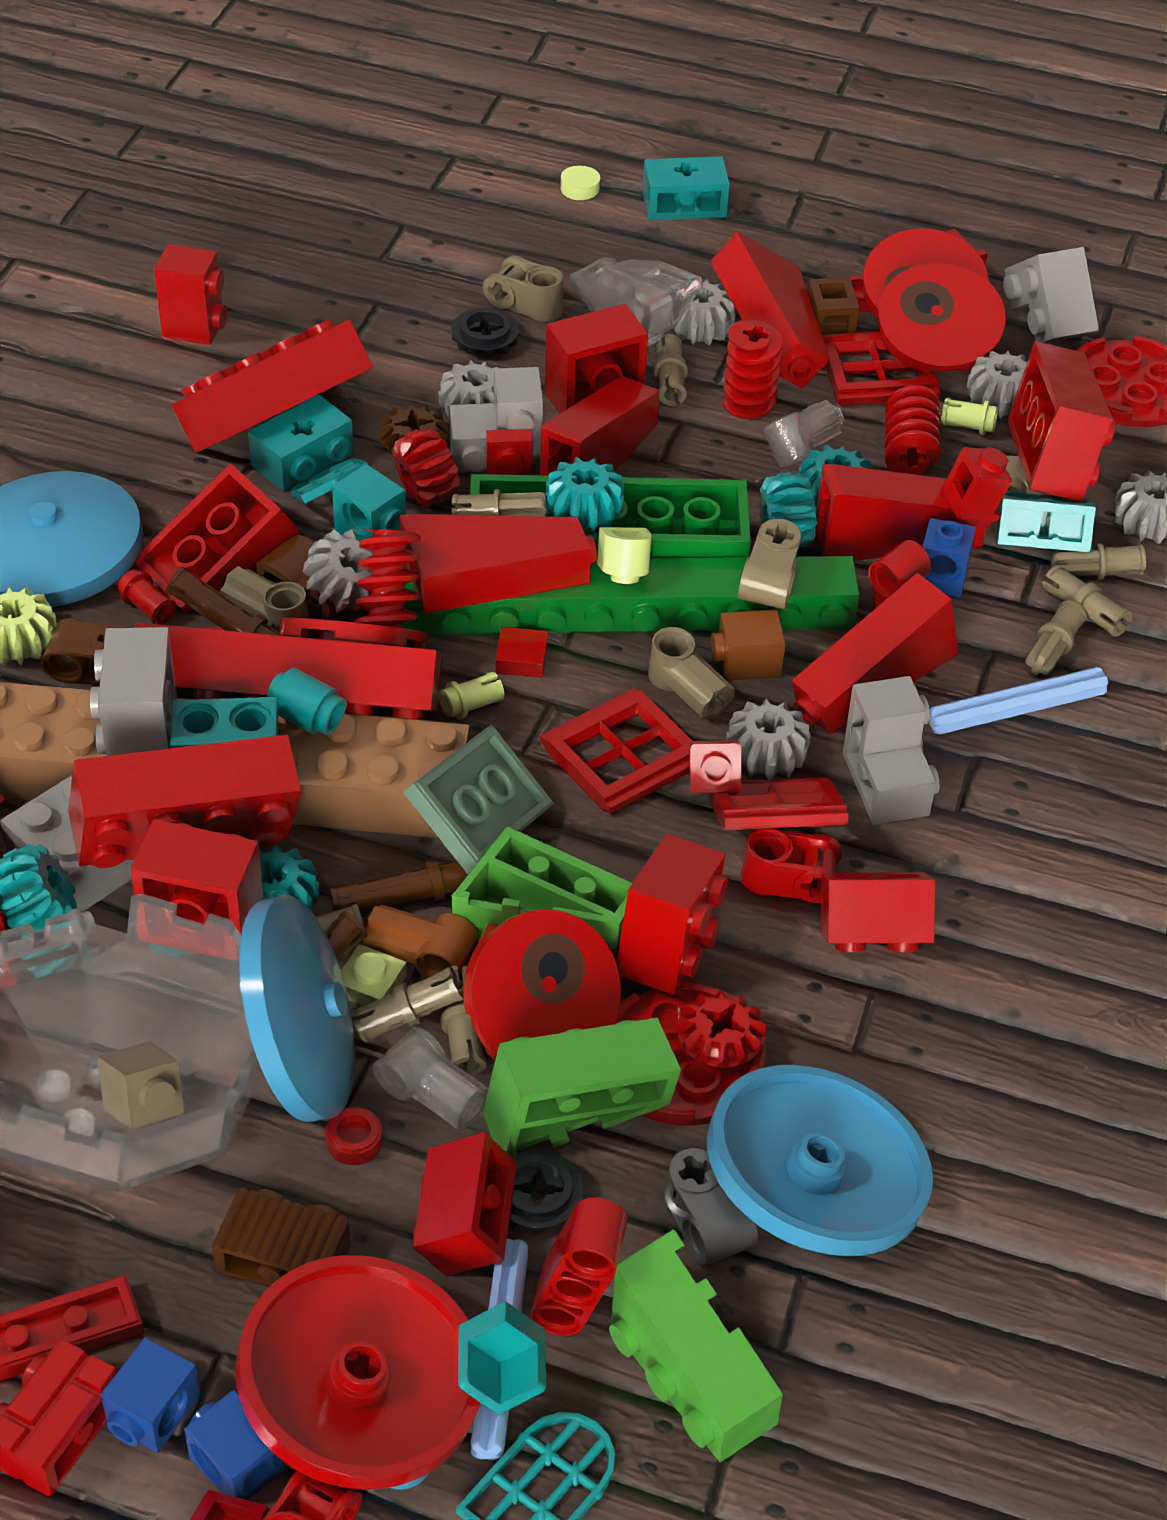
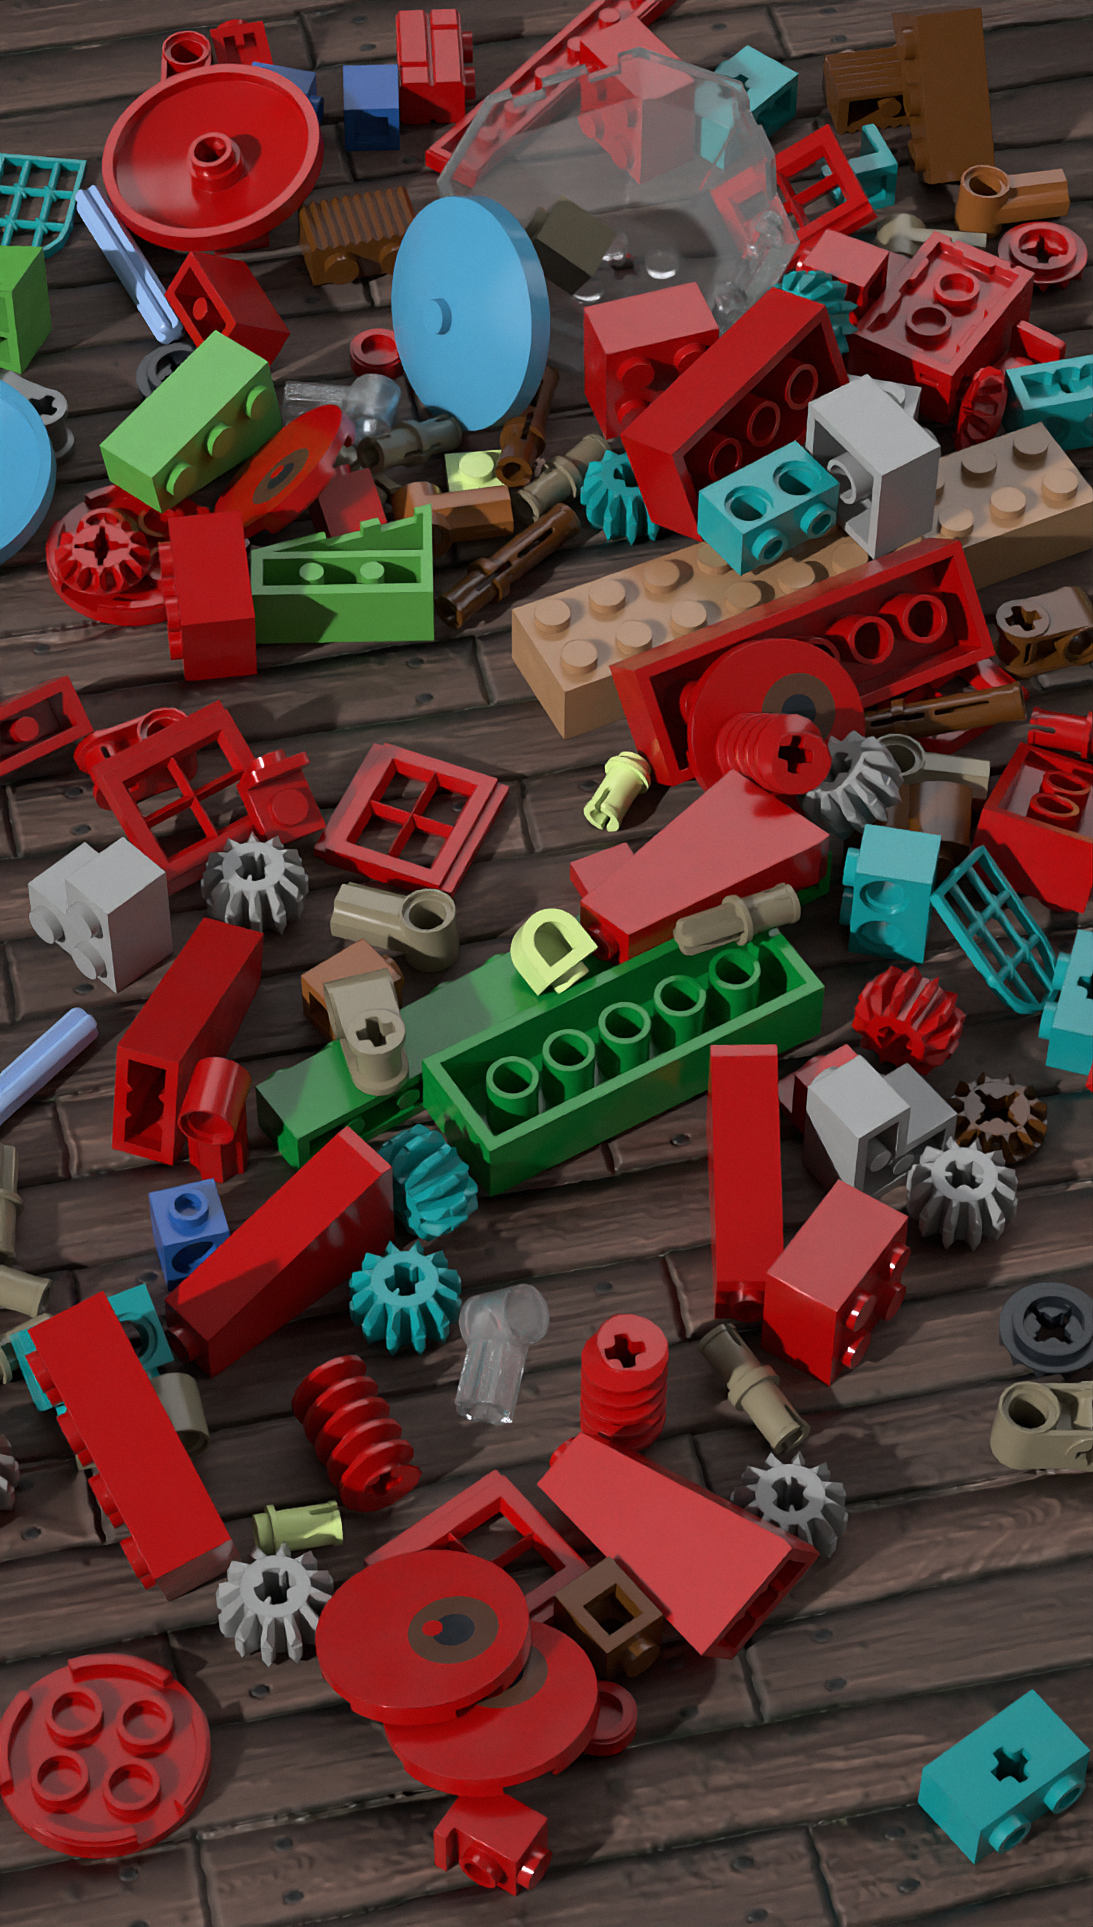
camera: 150 degrees right, 5 degrees up
teal brick [267,668,347,736] -> none
sand green tile [403,725,554,874] -> none
teal panel [458,1301,546,1415] -> none
red beam [530,1198,628,1336] -> none
teal gear [546,457,624,533] -> none
clear wedge [569,257,703,345] -> none
red brick [942,447,1012,522] -> none
light grey brick [1003,247,1099,343] -> none

